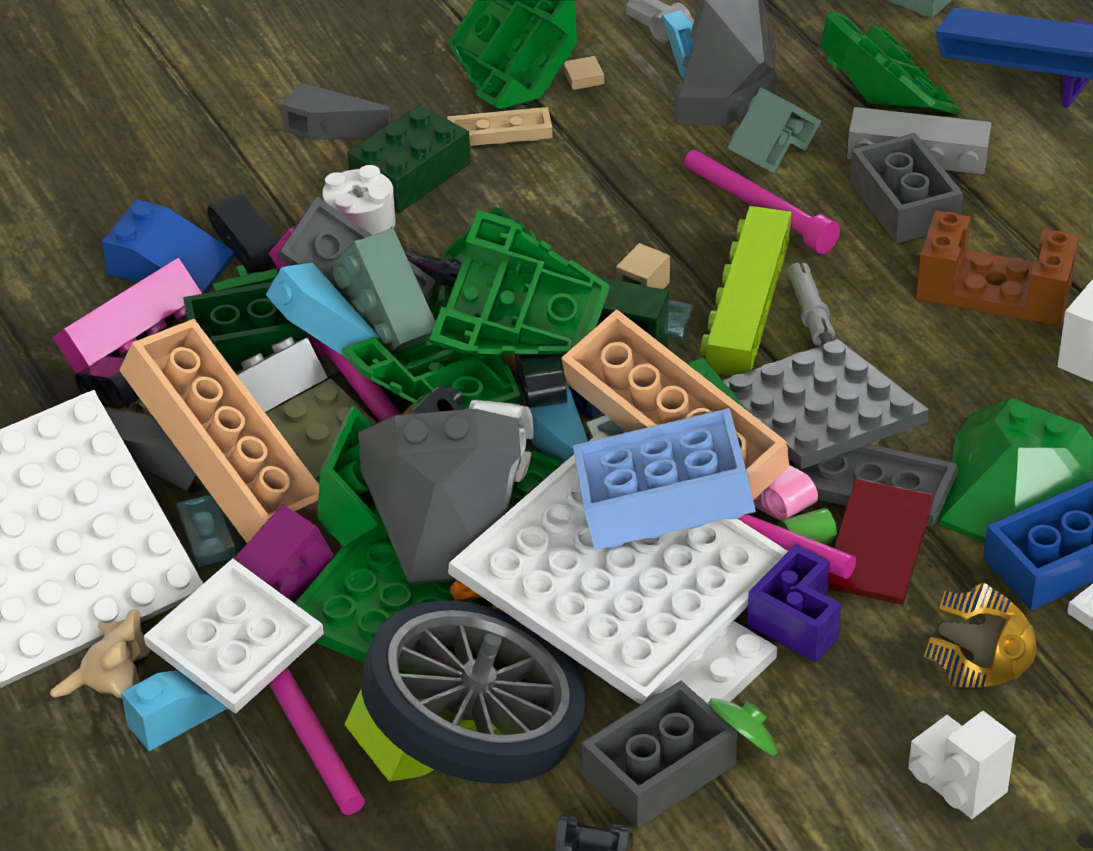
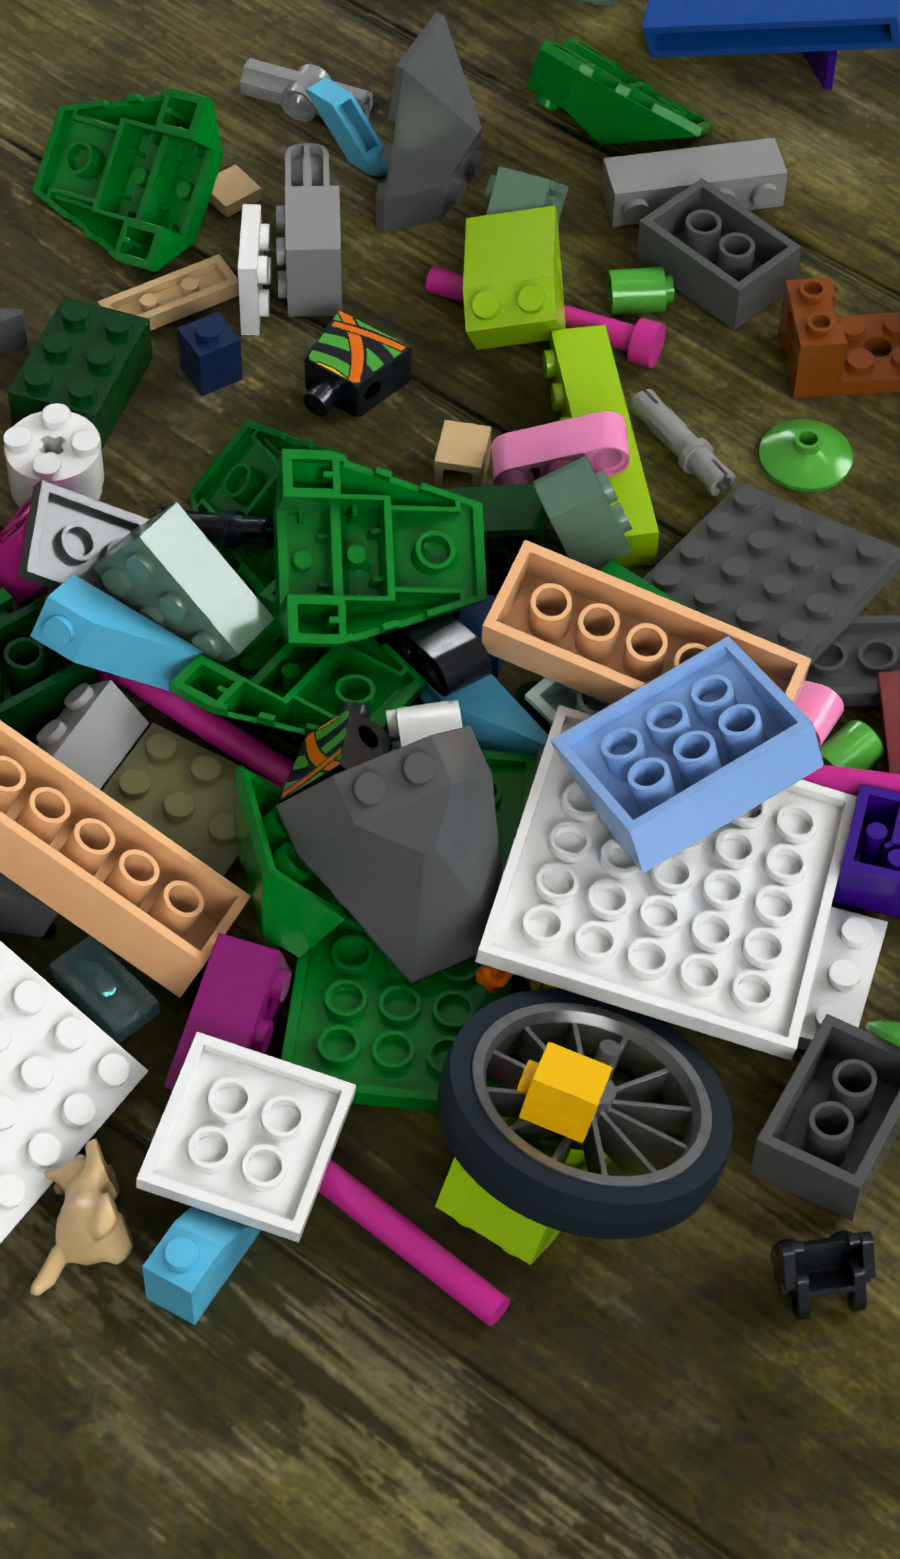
camera: 25 degrees left, 10 degrees up
none -> dark blue brick [177,312,243,396]
none -> white plate [238,204,272,335]
none -> light grey brick [276,143,342,317]
none -> black torso [303,310,411,417]
none -> lime slope [463,205,566,350]
none -> bright pink beam [490,411,630,486]
none -> yellow brick [516,1042,613,1143]
none -> sand green brick [533,455,632,569]
none -> bright green brick [606,266,674,316]
none -> bright green dish [758,419,853,493]

